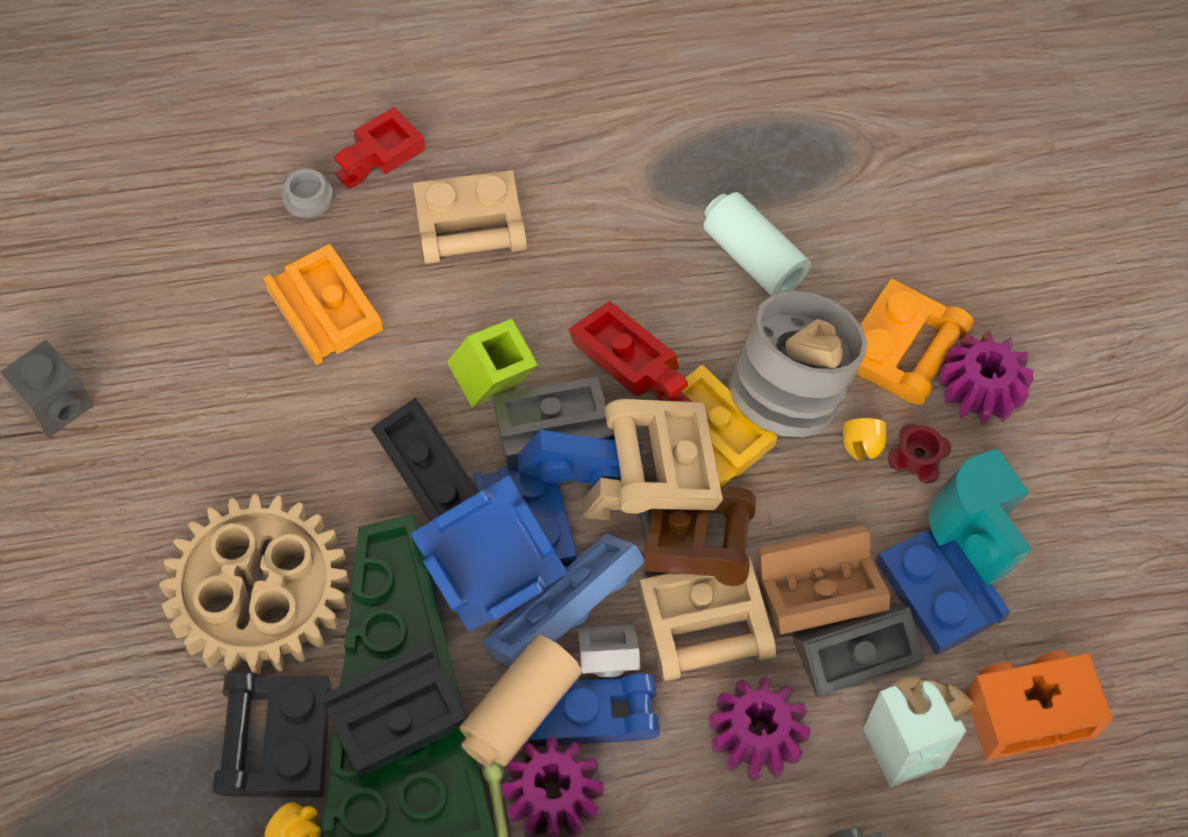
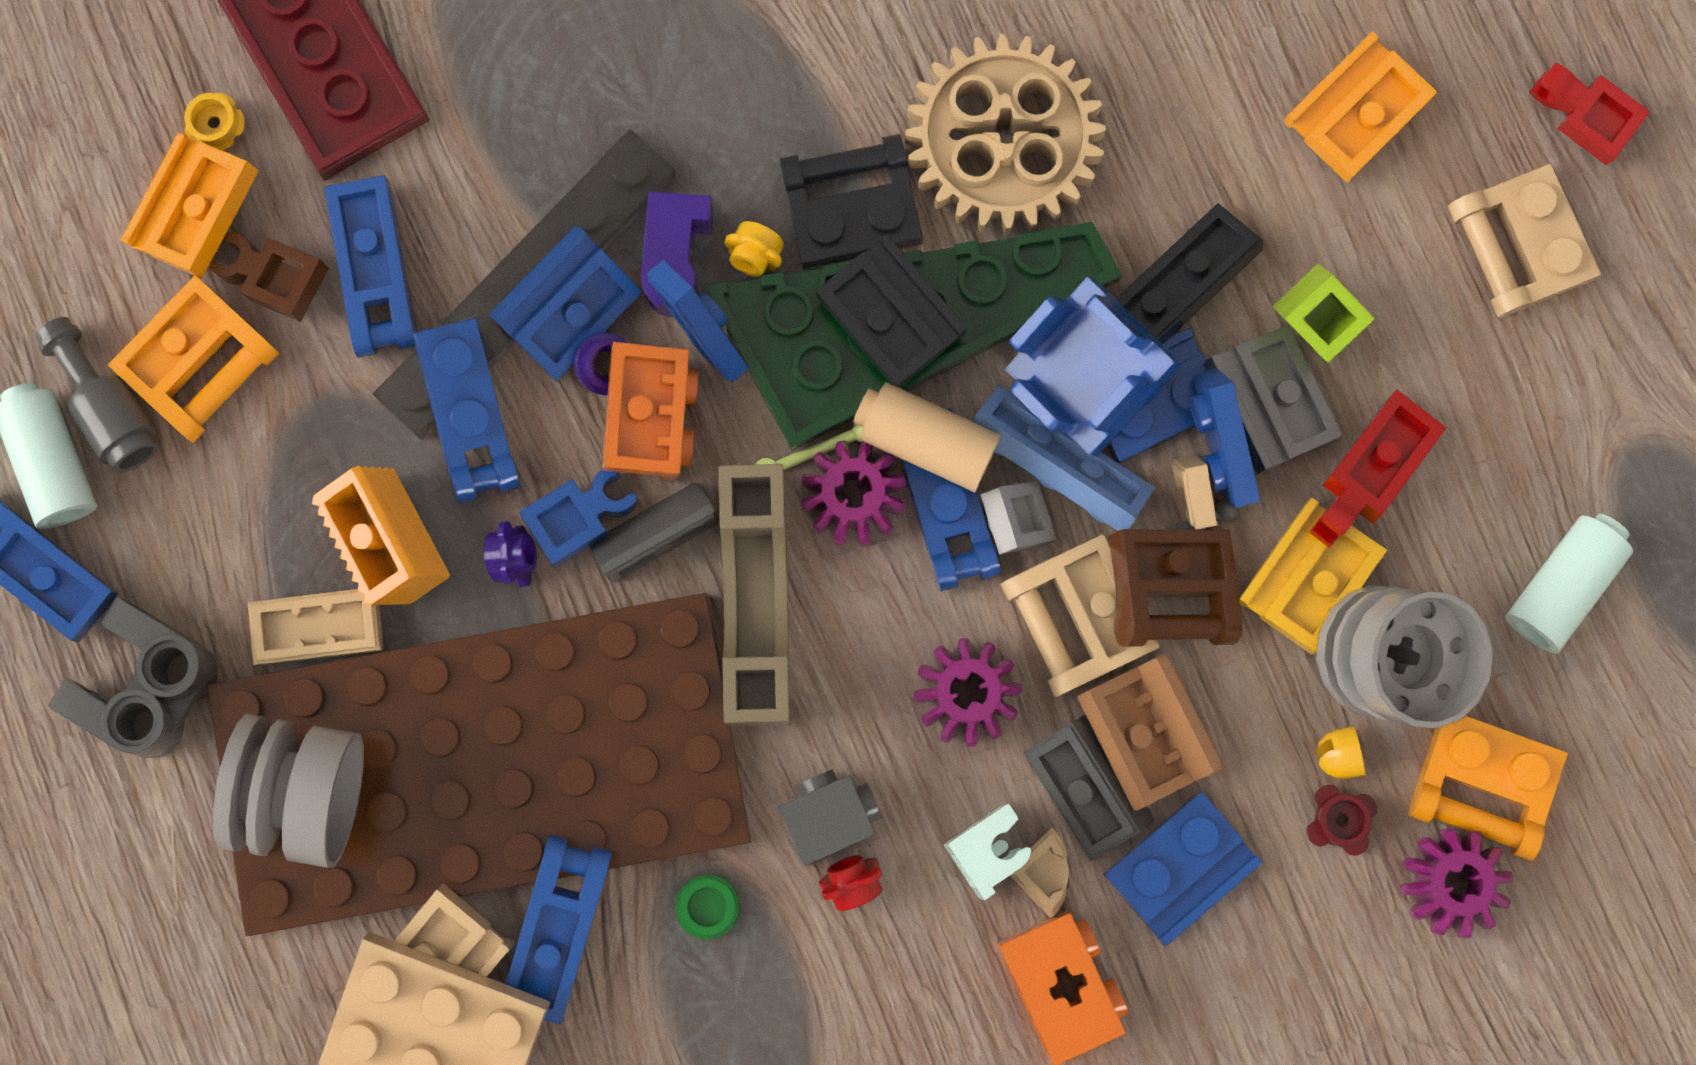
camera: 80 degrees right, 20 degrees up
light grey plate [281,168,333,218] -> none
tan plate [605,399,723,514] -> none
tan tile [785,319,843,369] -> none
teal brick [928,448,1032,586] -> none

